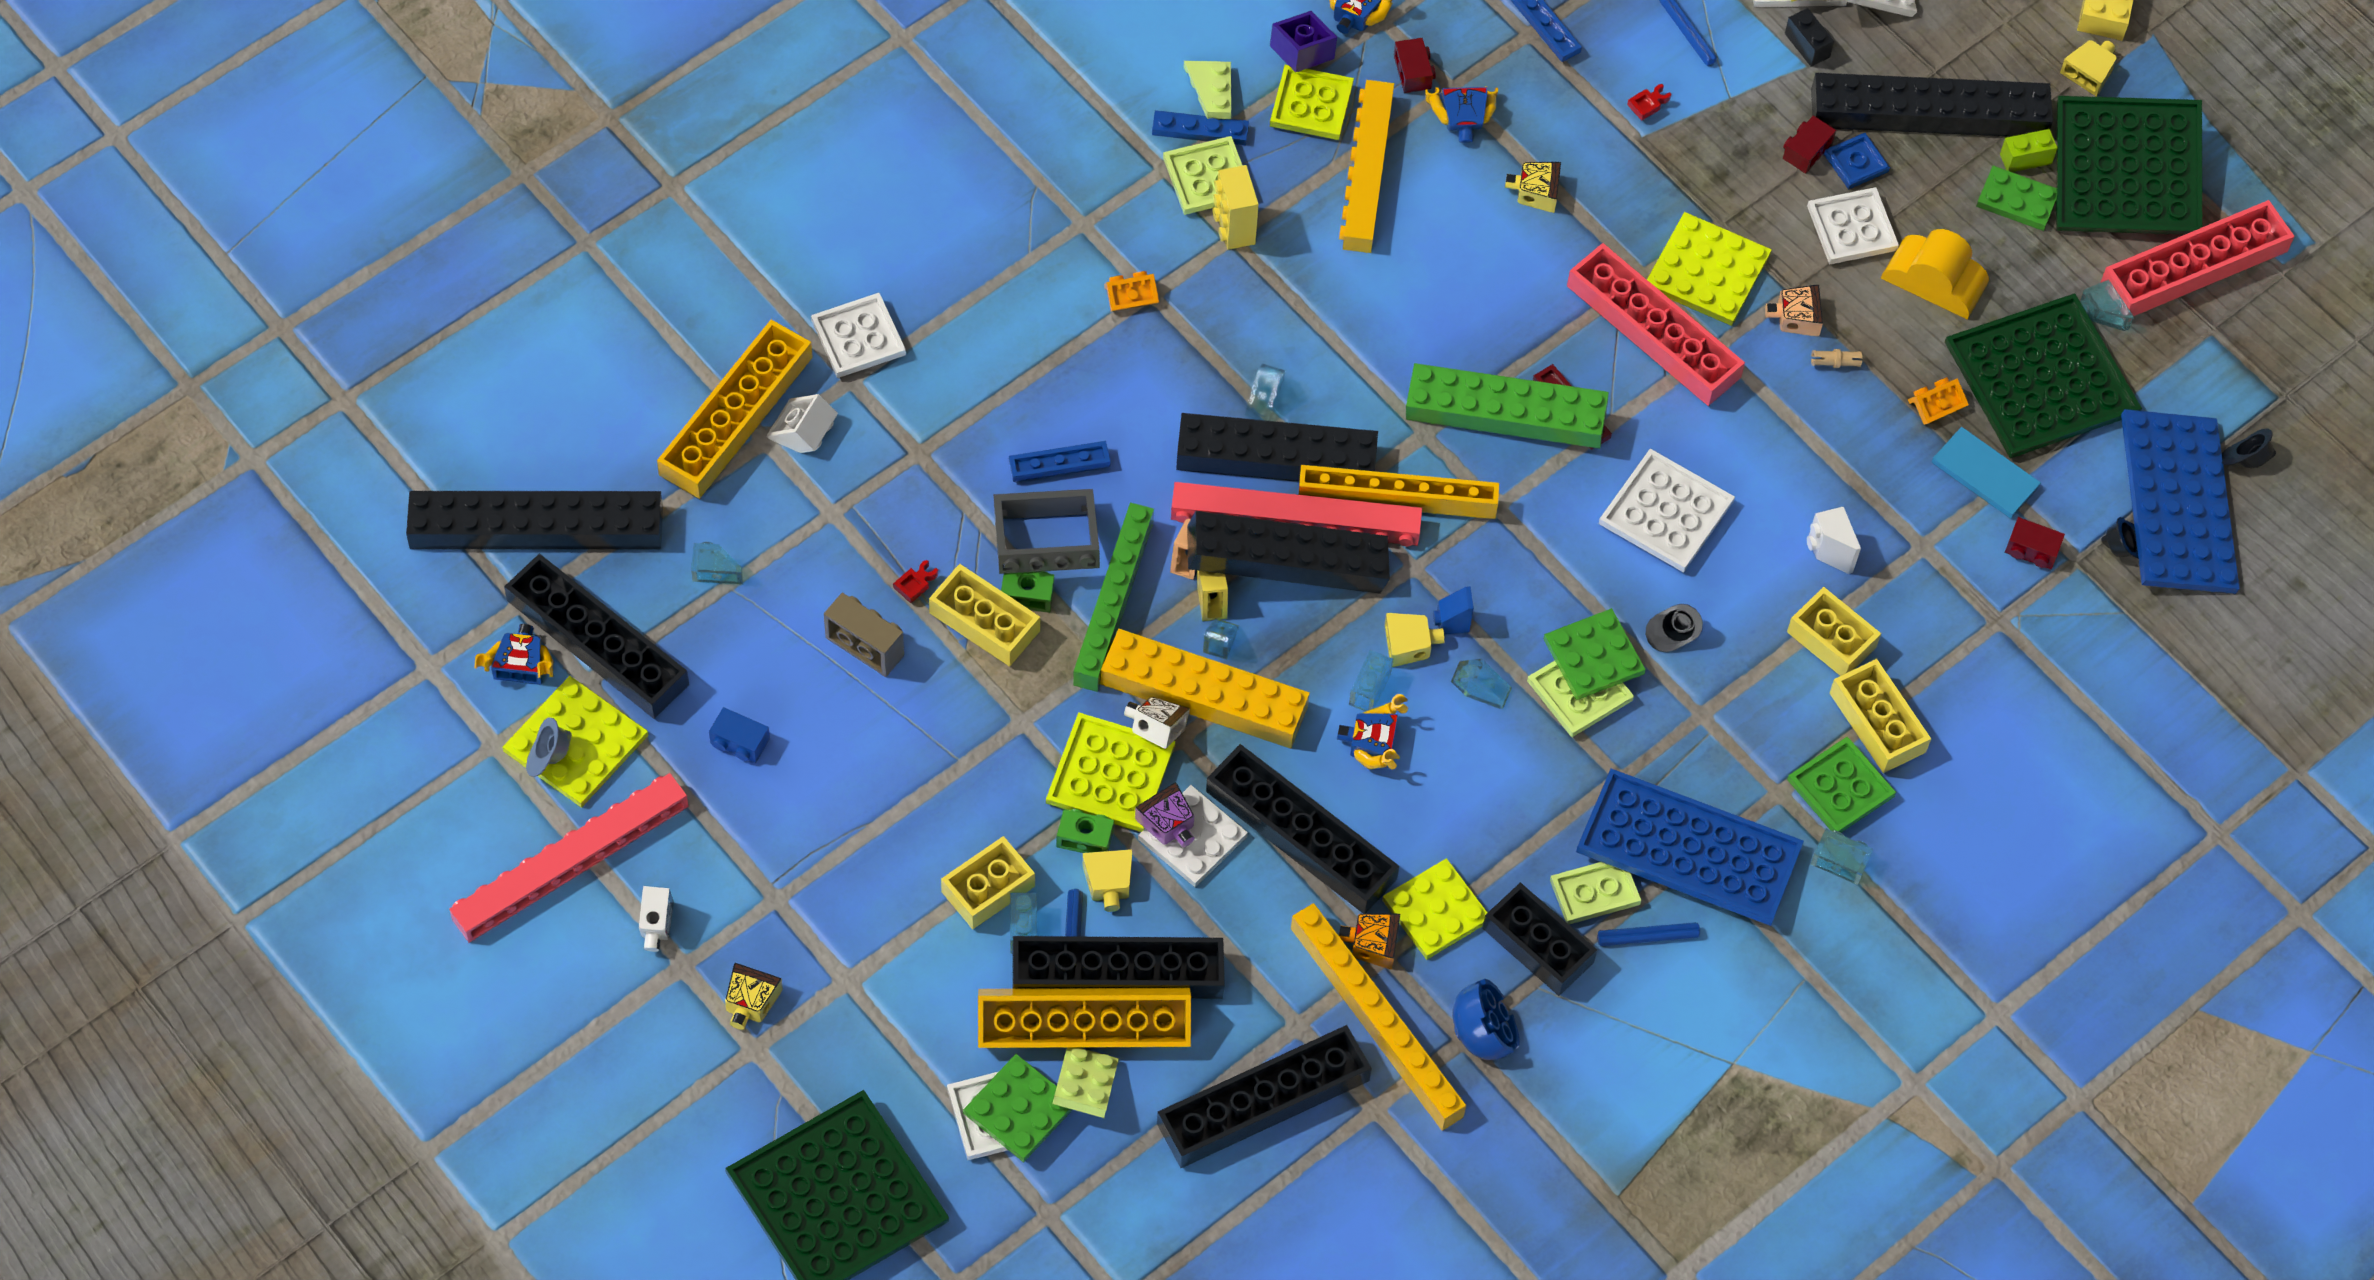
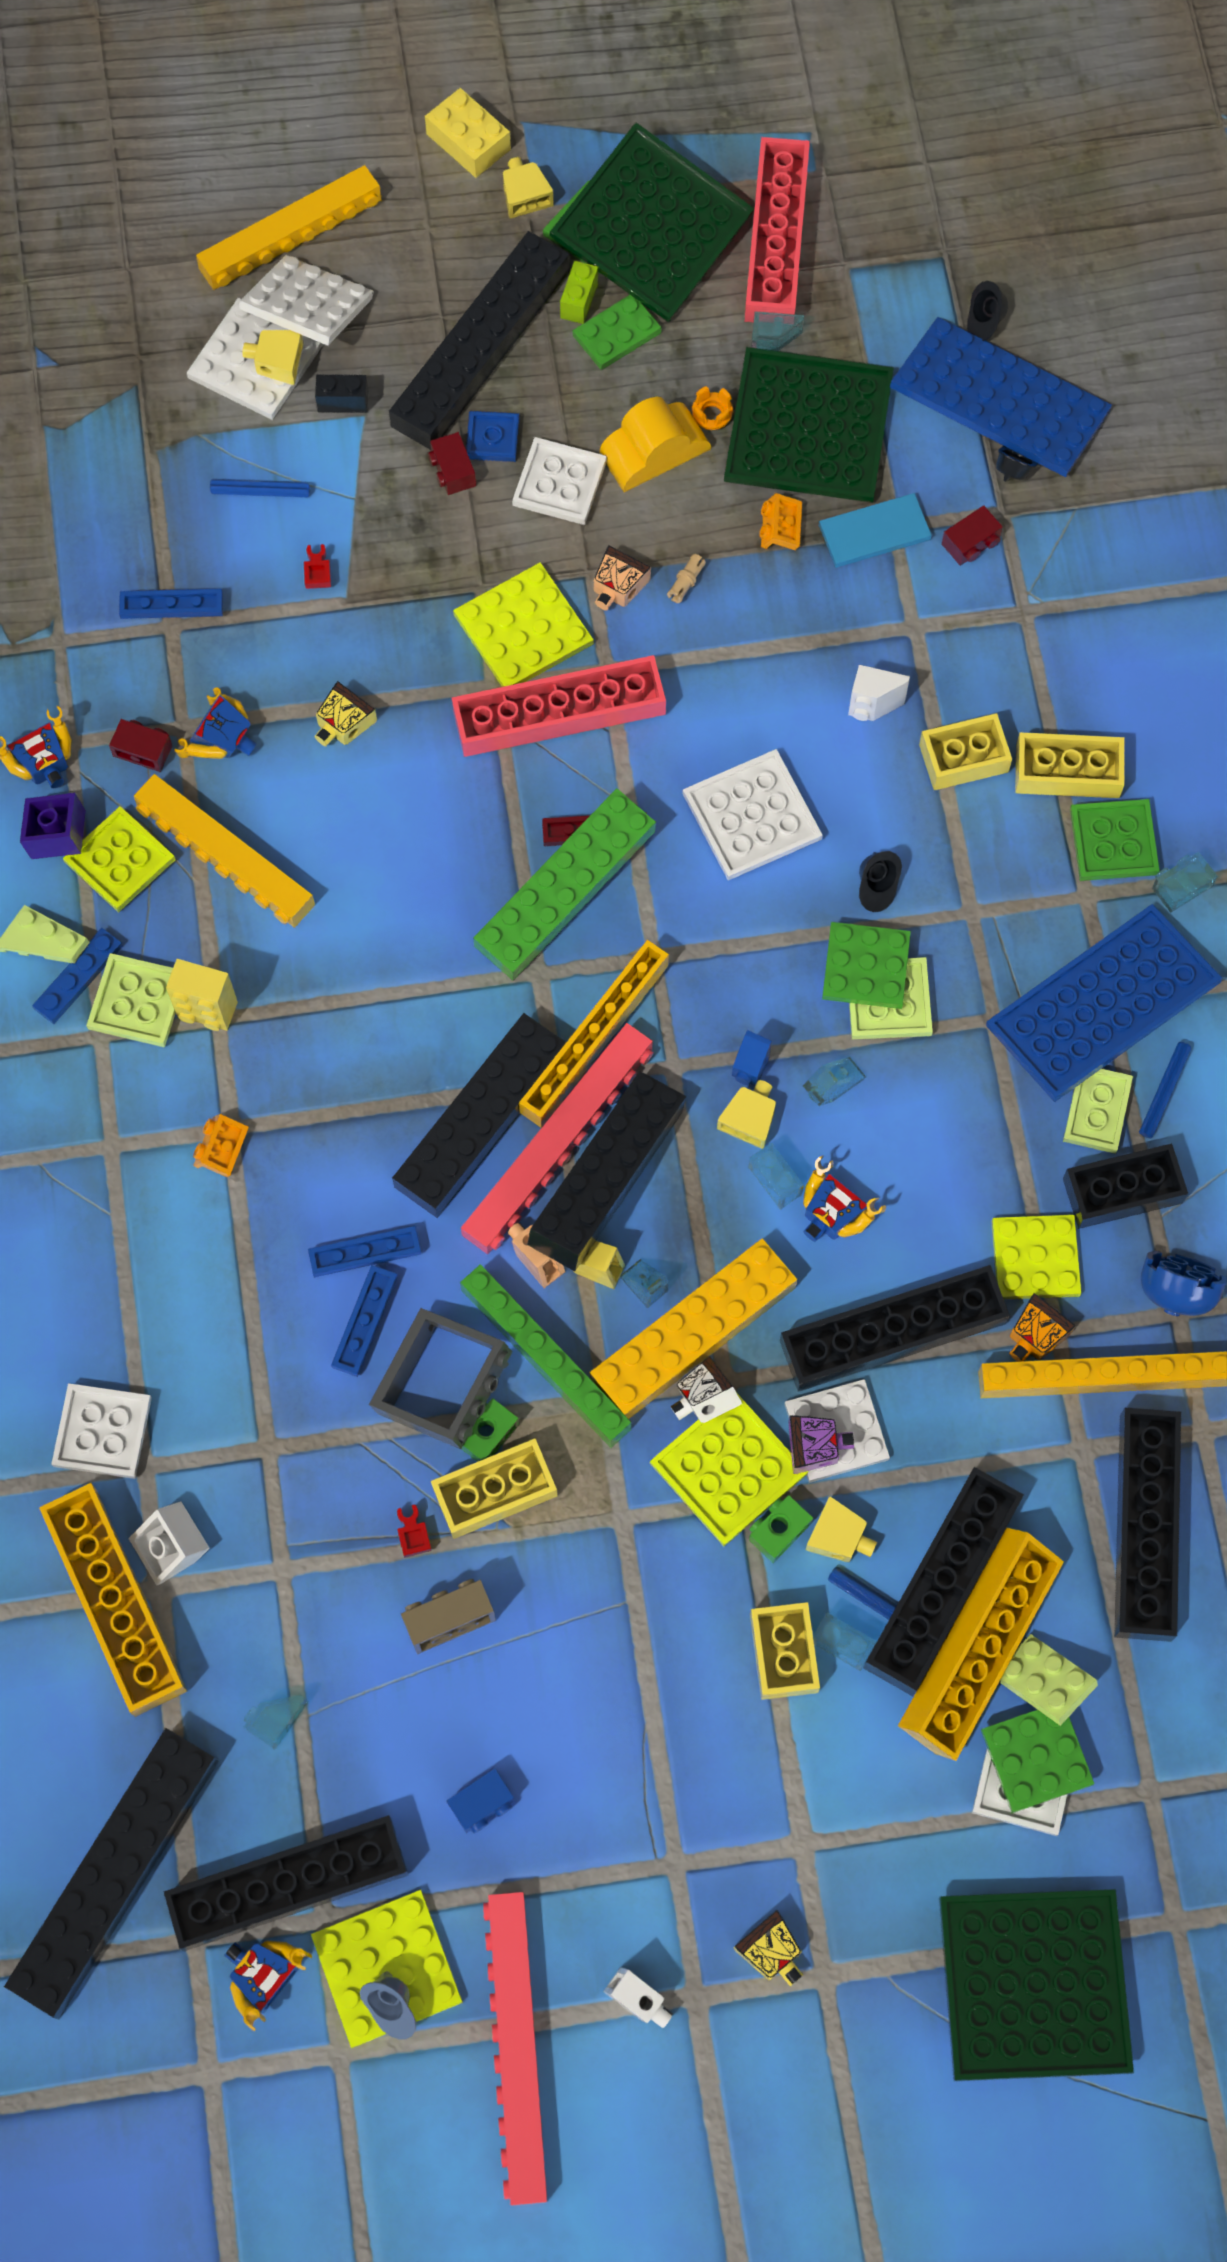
camera: 55 degrees left, 10 degrees up
clear light blue slope [1245,364,1286,421] -> none
none -> blue plate [308,1226,421,1277]
none -> light orange piece [692,386,733,430]

